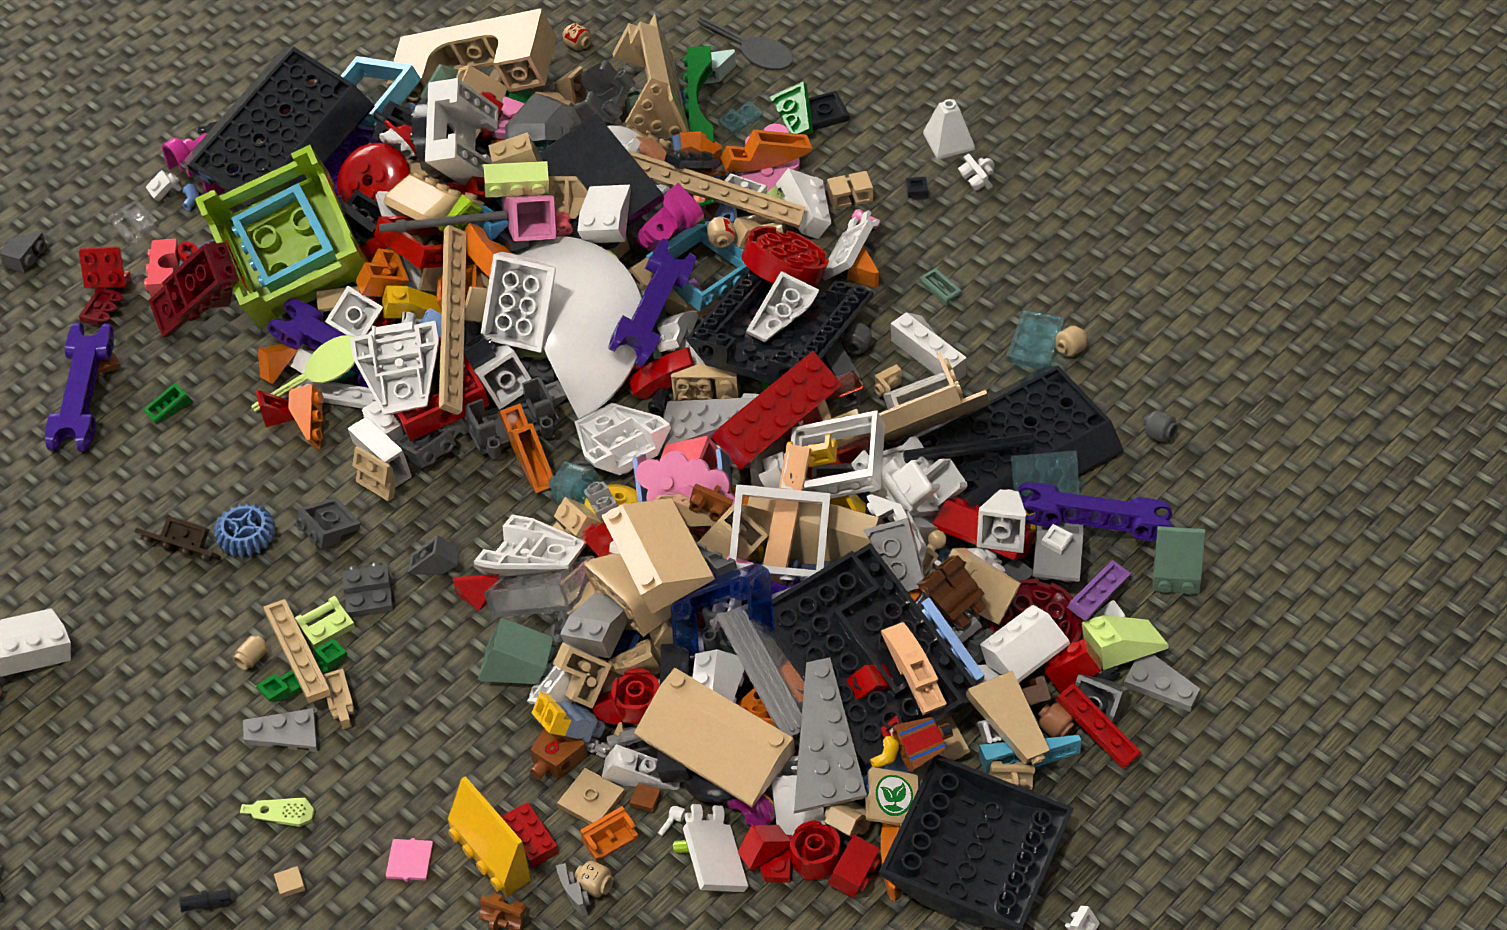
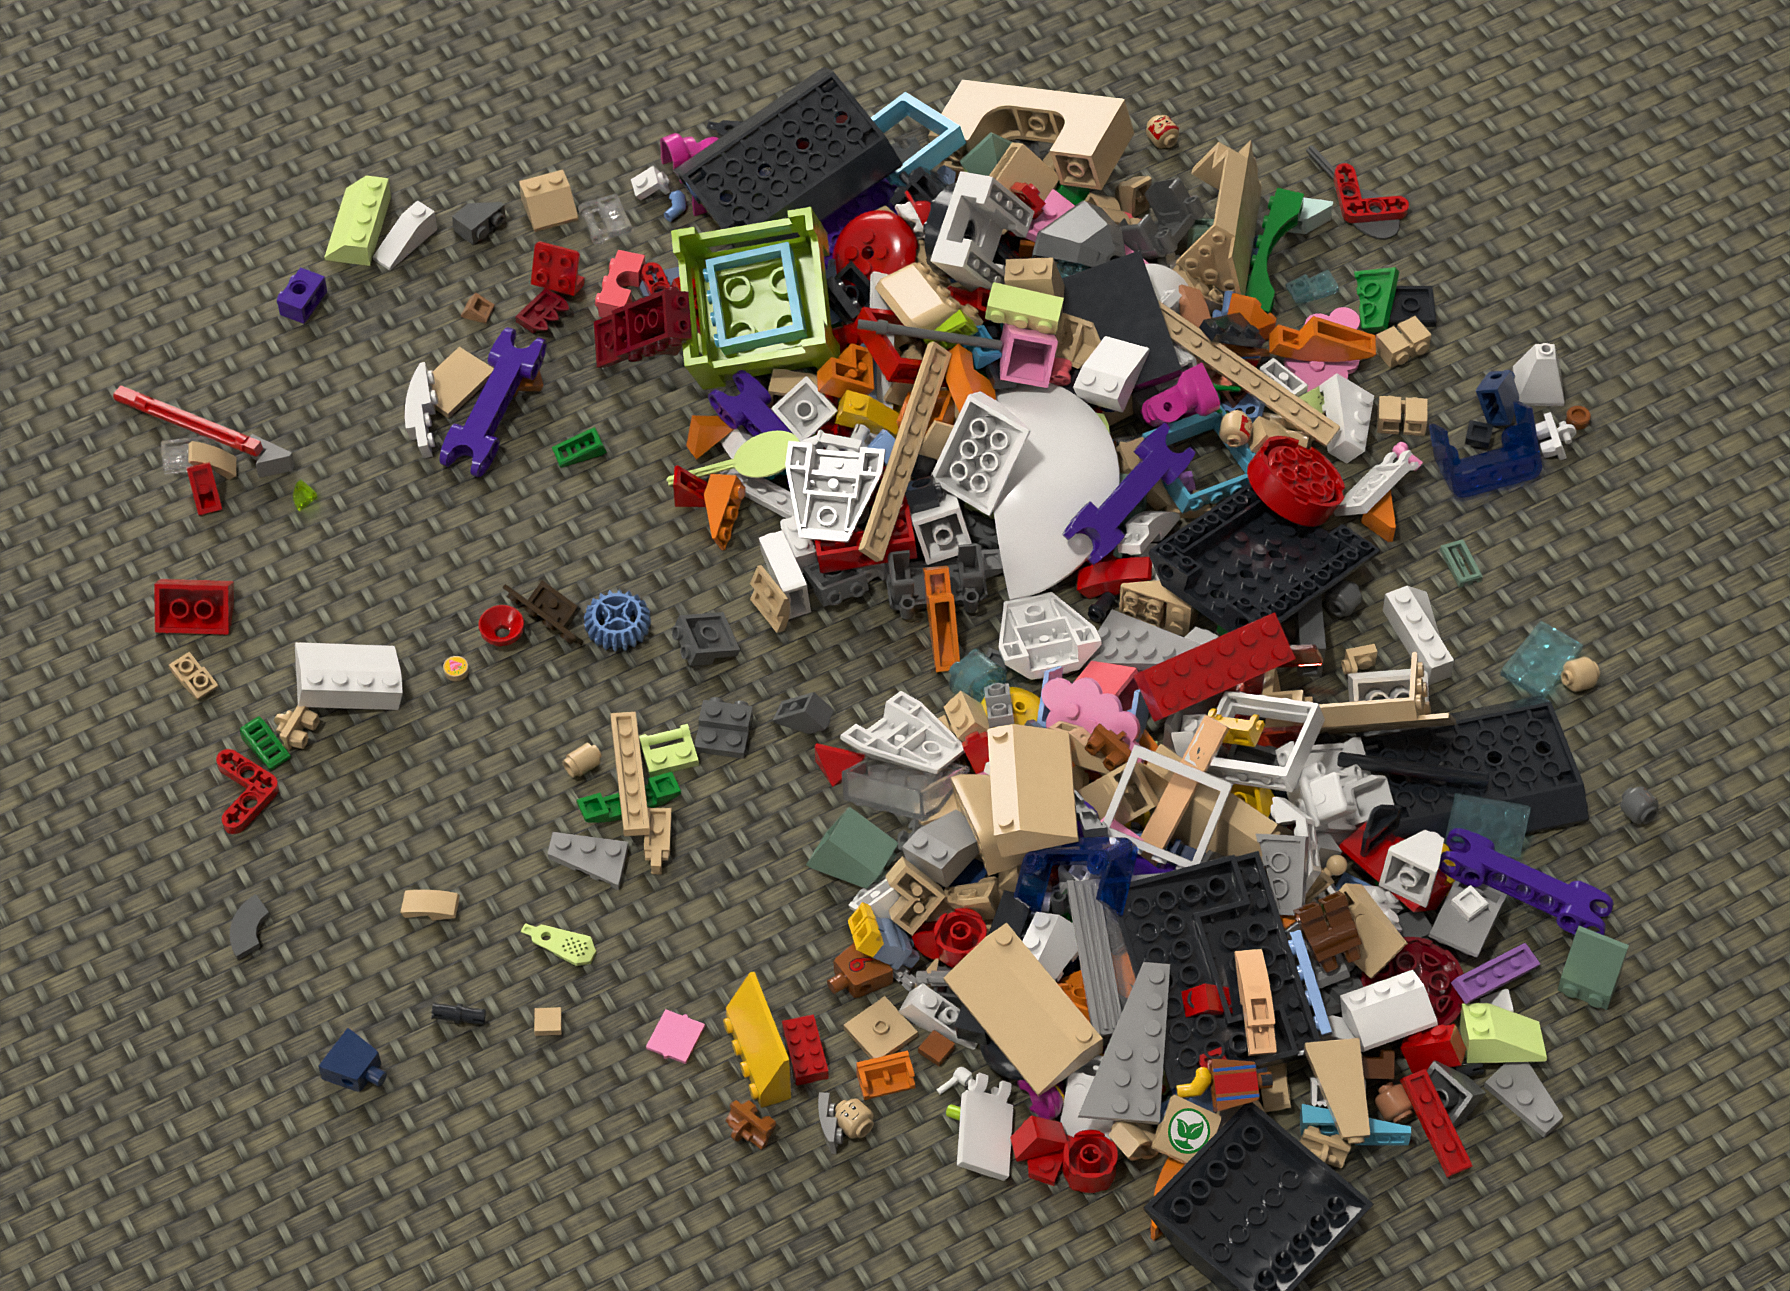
camera: 15 degrees right, 5 degrees up
white wedge [746,271,819,342] -> none
red brick [828,835,880,898] -> none
none -> tan slope [400,890,460,921]
none -> white slope [405,362,438,459]
none -> tan tile [431,347,494,418]
none -> tile [443,656,469,681]
none -> medium nougat slope [461,292,495,323]
none -> red piece [479,605,524,646]
none -> tan slope [519,170,578,232]
none -> red beam [1334,163,1409,223]
none -> black slope [1360,804,1402,857]
none -> tan piece [1376,316,1431,368]
none -> clear blue windscreen [1429,400,1542,498]
none -> dark blue torso [1476,370,1519,426]
none -> dark orange tile [1566,406,1591,430]

